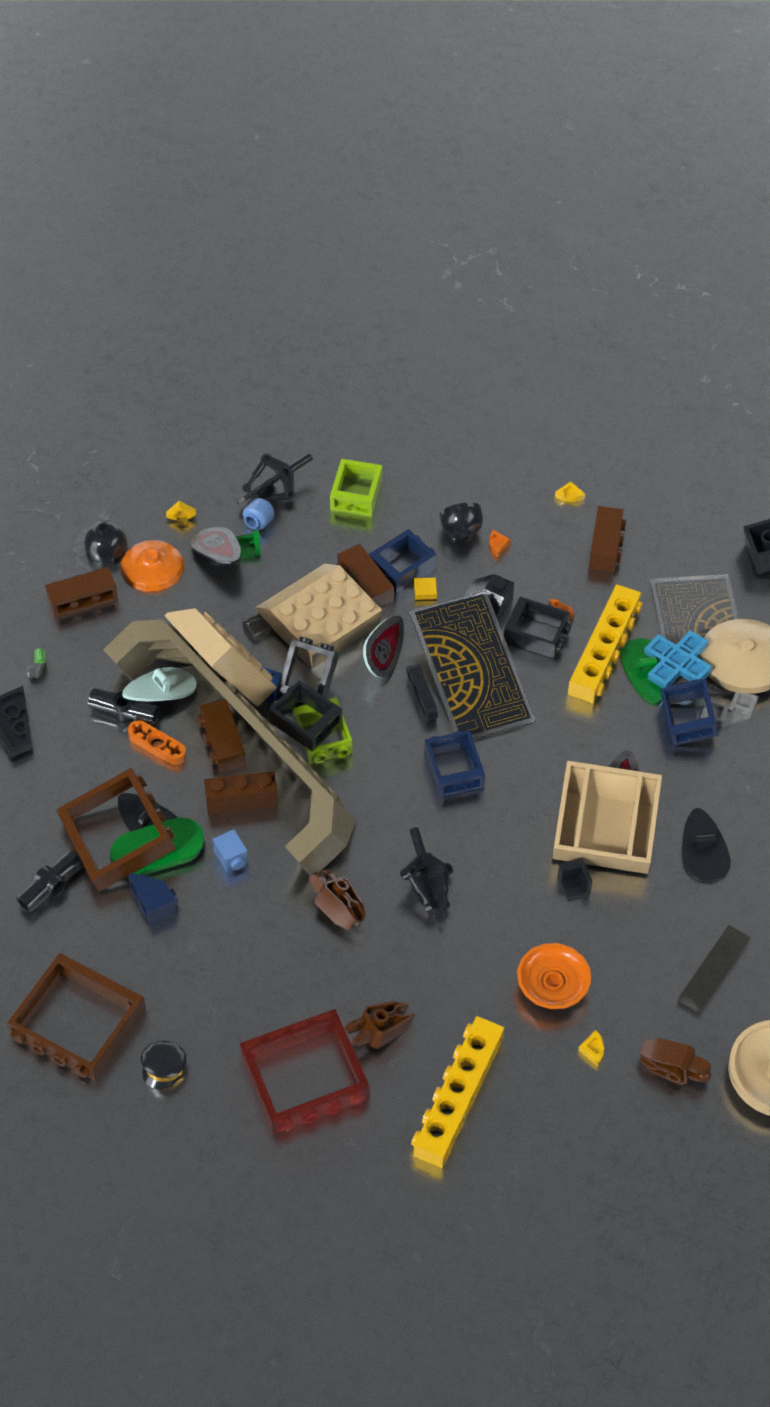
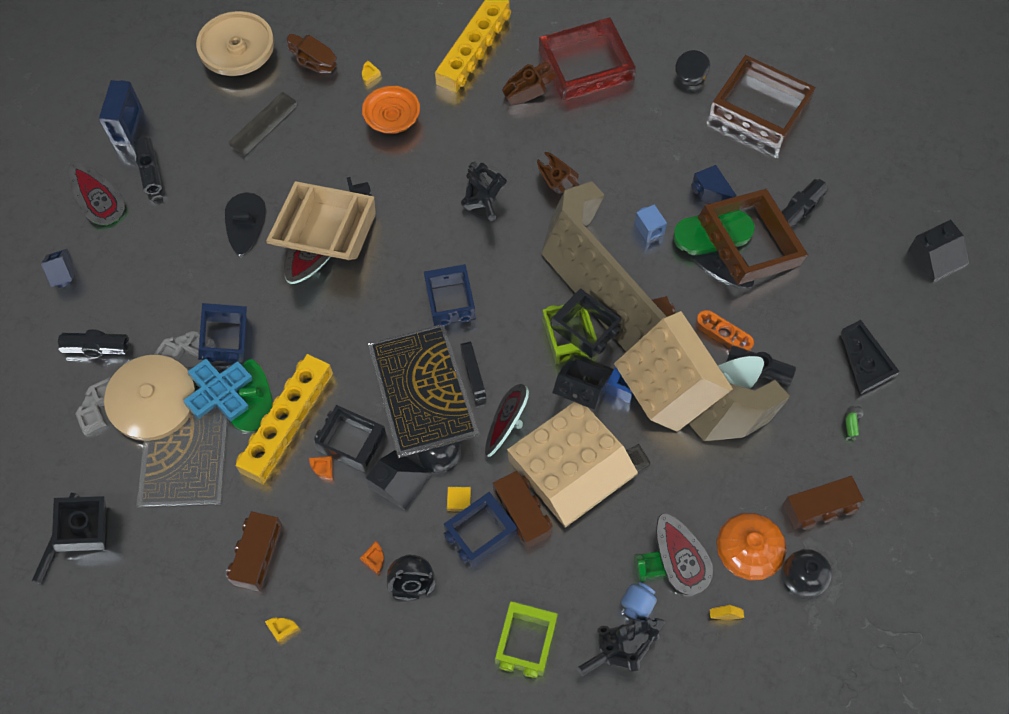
camera: 175 degrees left, 10 degrees up
reddish brown brick [204,771,278,814] -> none

